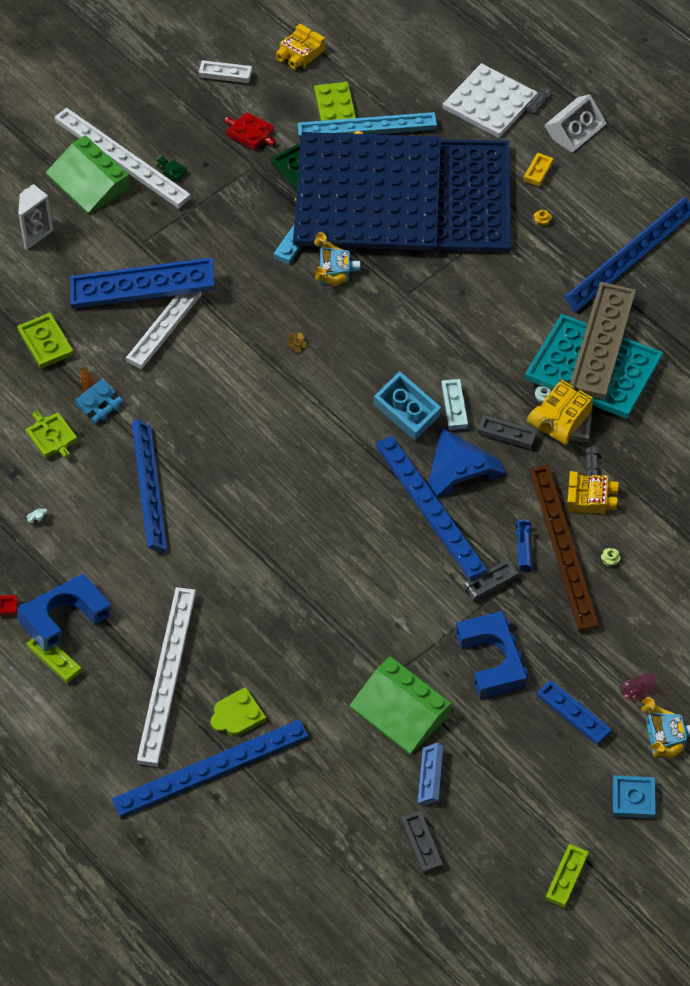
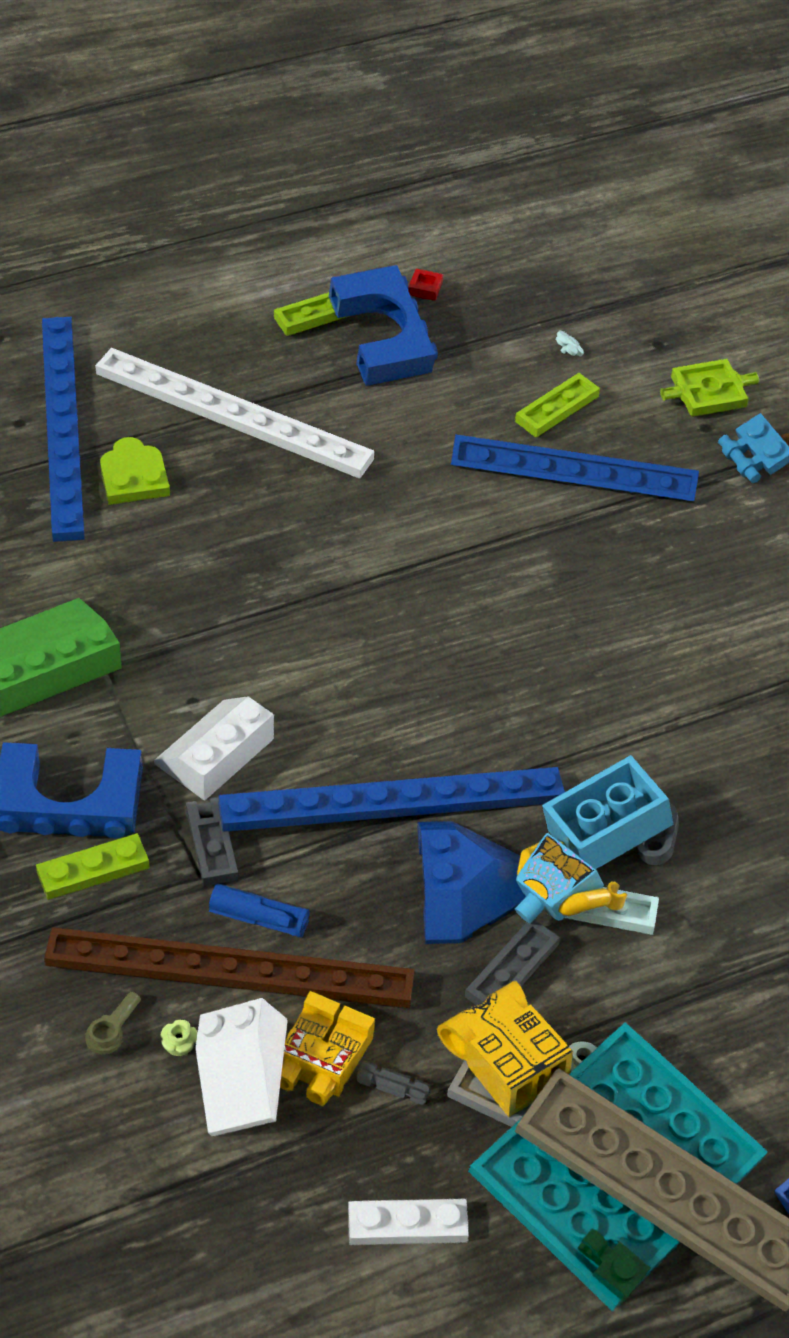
camera: 105 degrees right, 5 degrees down
none -> lime plate [36,833,150,900]
none -> olive plate [85,992,141,1054]
none -> white slope [154,697,274,801]
none -> white slope [195,998,288,1136]
none -> white plate [348,1199,469,1245]
none -> lime plate [515,373,600,438]
none -> torso [515,832,628,924]
none -> dark green plate [578,1228,651,1302]

